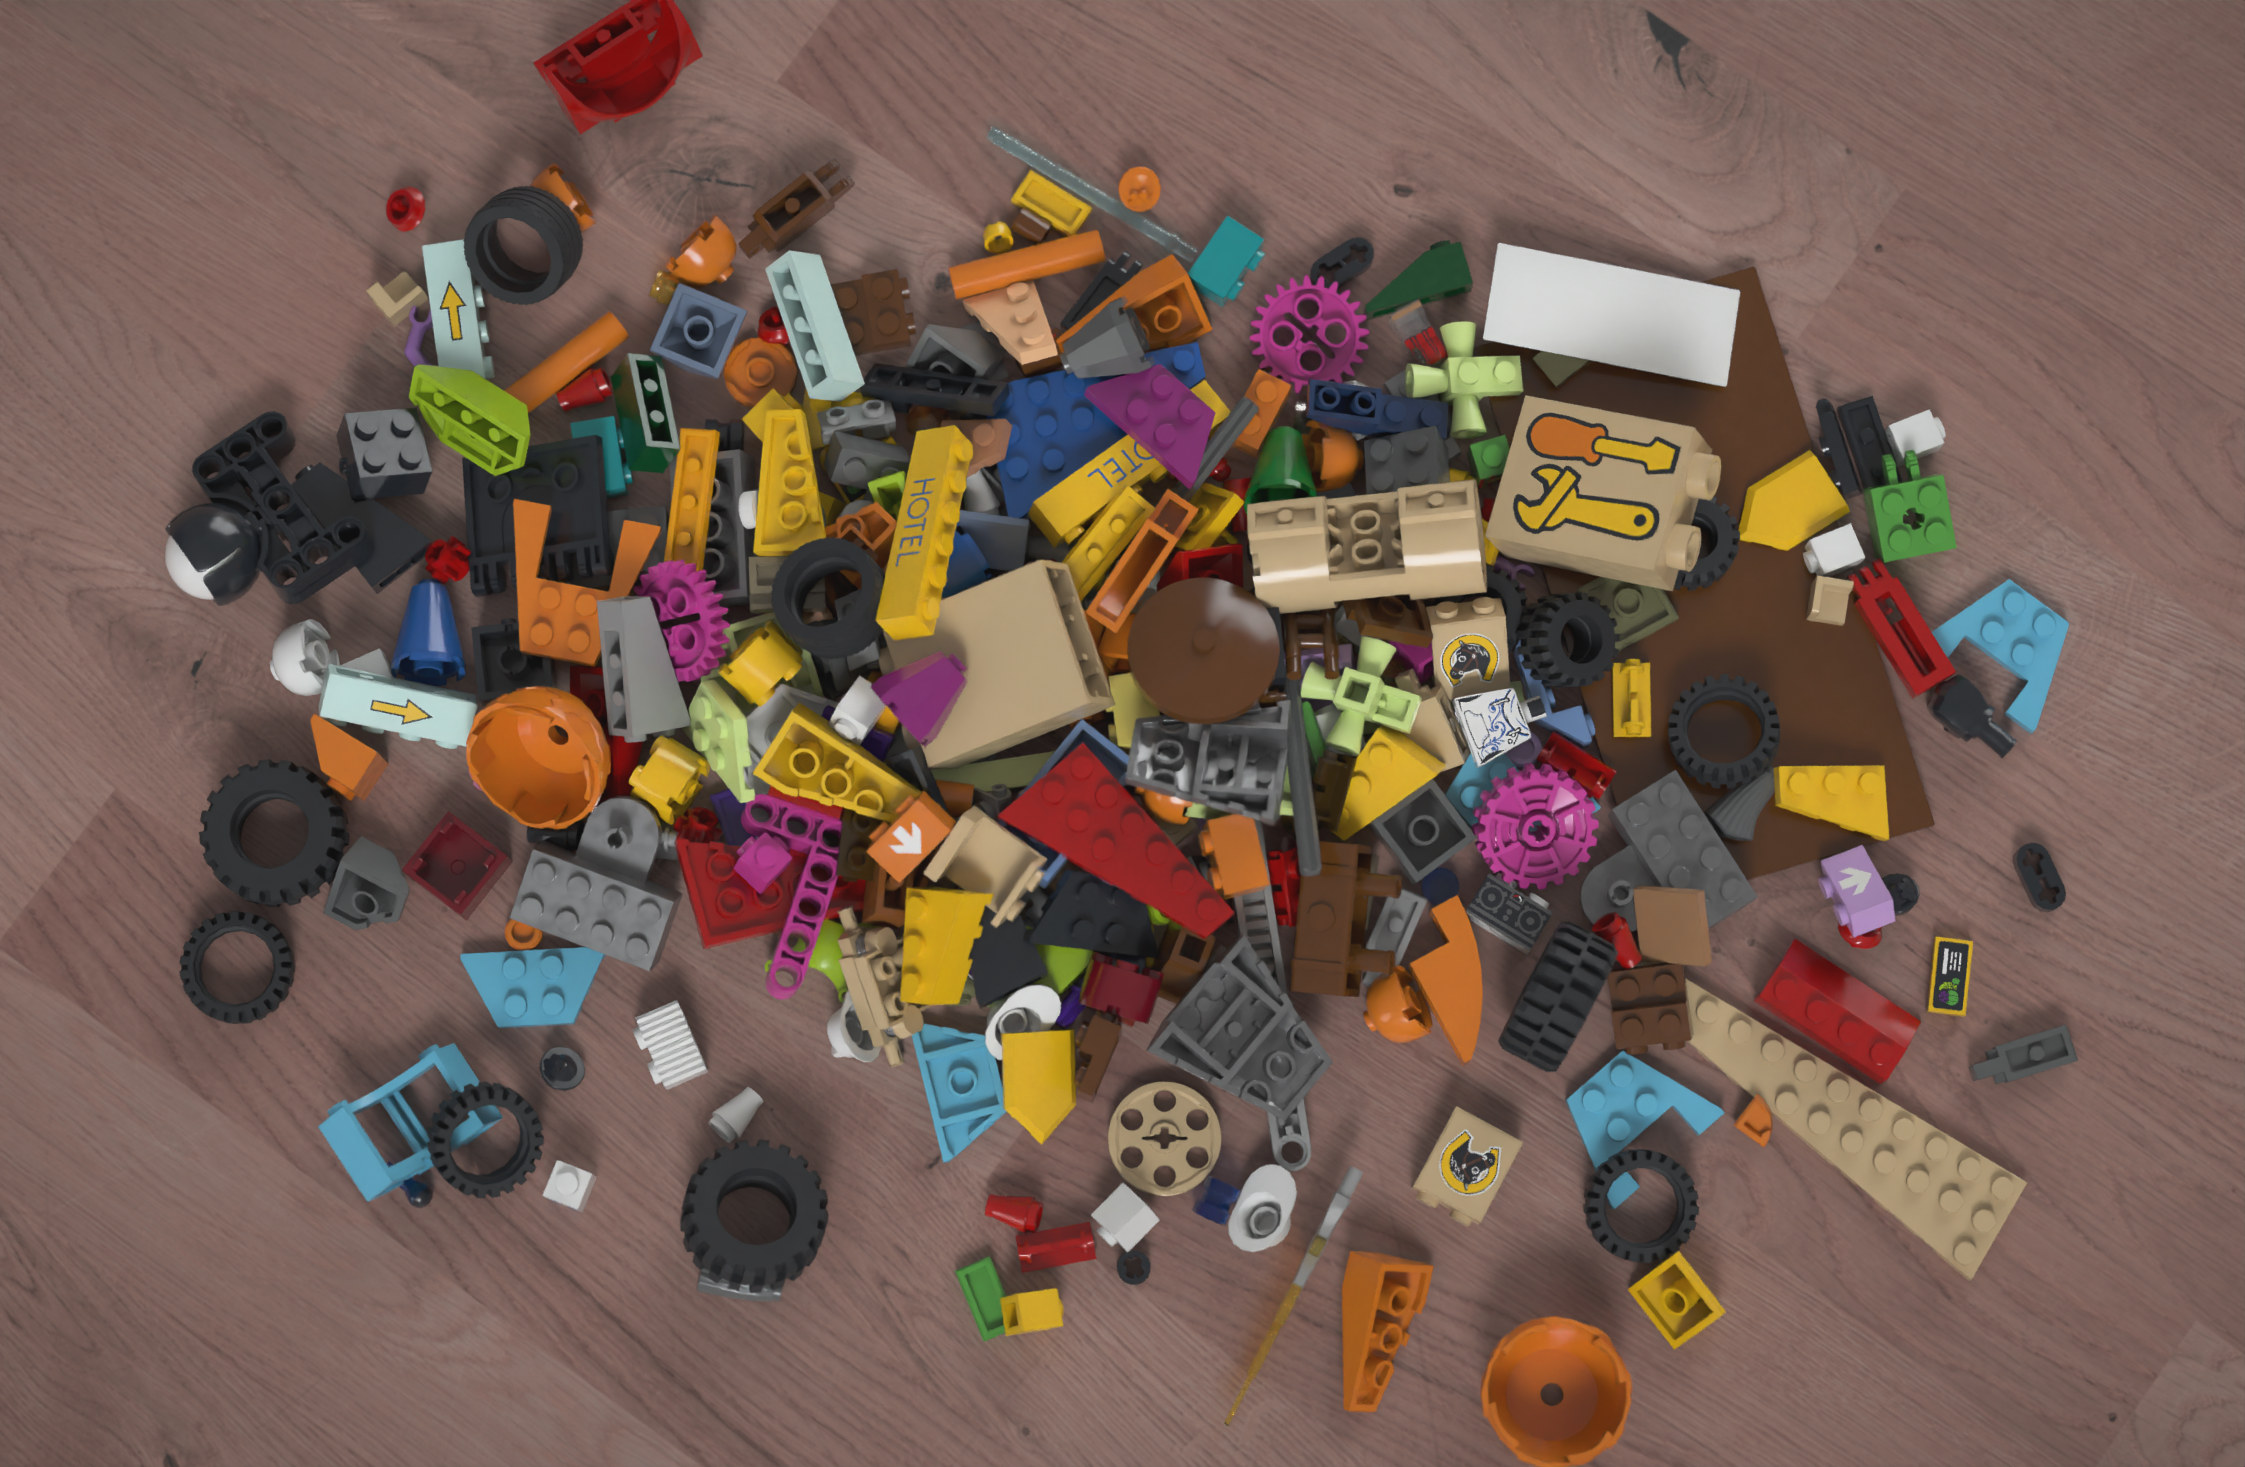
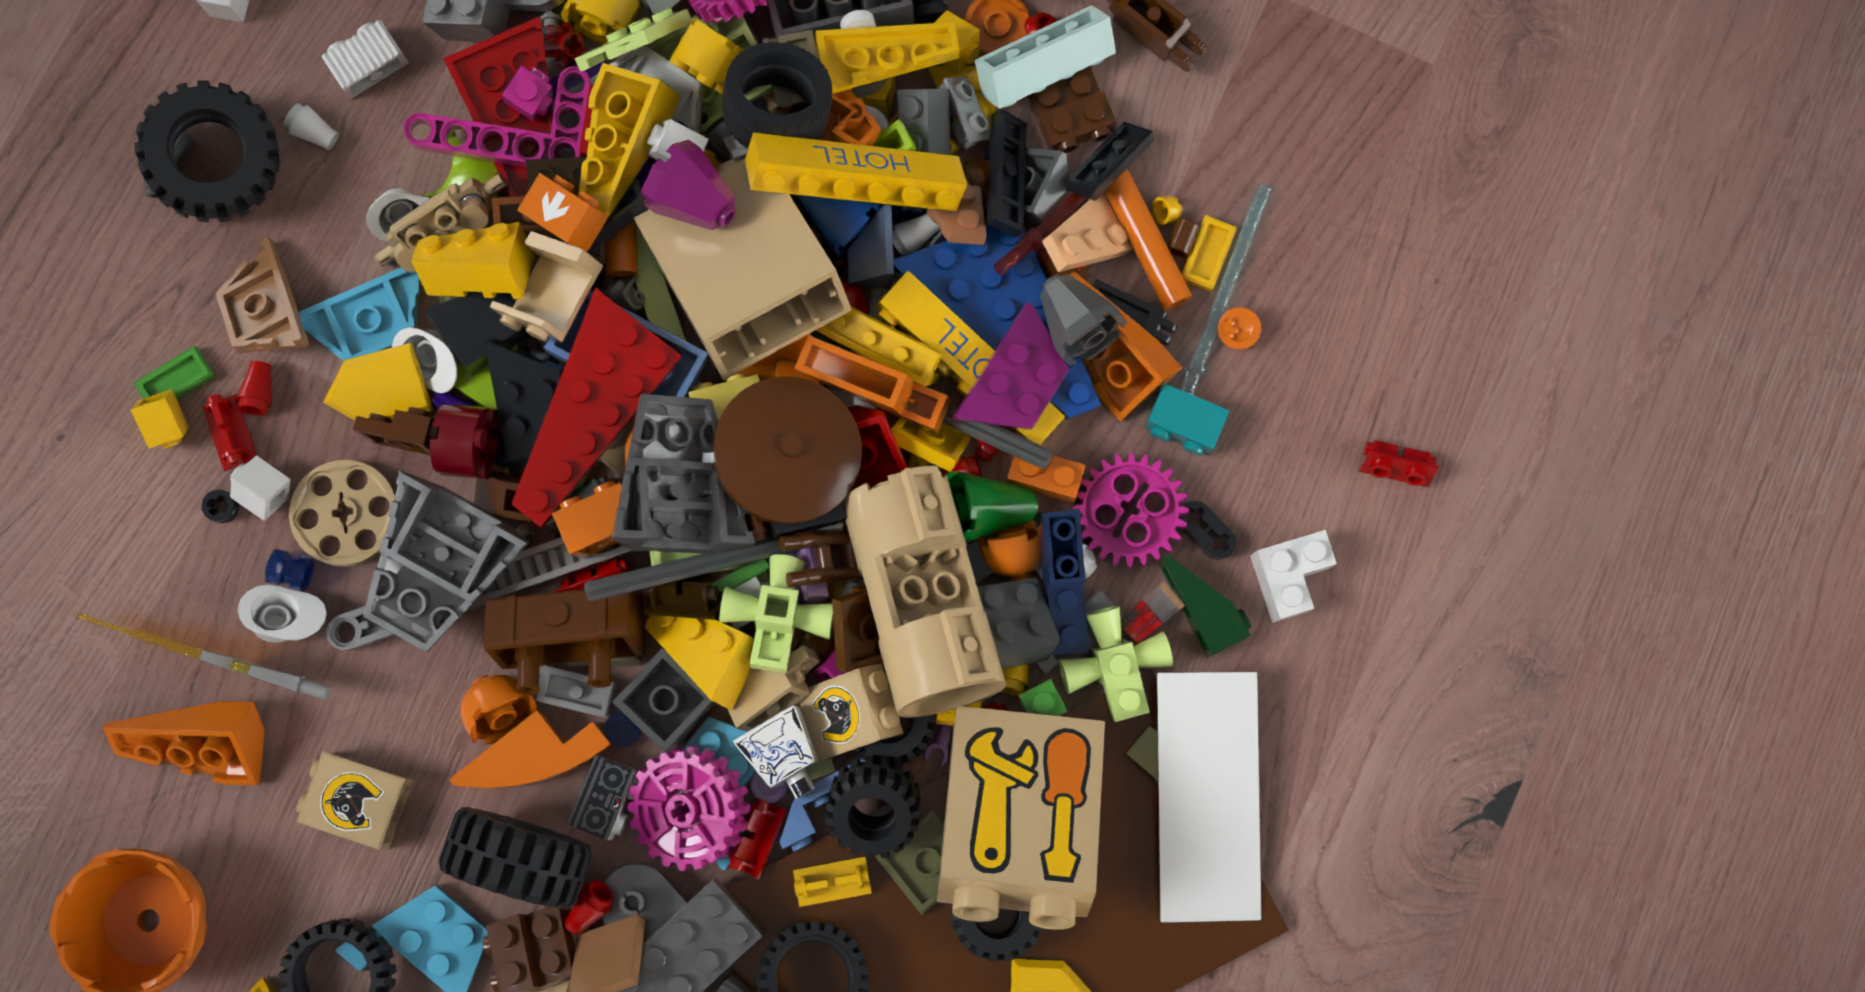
camera: 75 degrees right, 0 degrees up
none -> medium nougat wing [215,237,309,353]
none -> clear red sword [993,193,1086,276]
none -> black tile [1065,121,1154,201]
none -> white brick [1250,530,1337,623]
none -> red hinge [1359,439,1439,487]

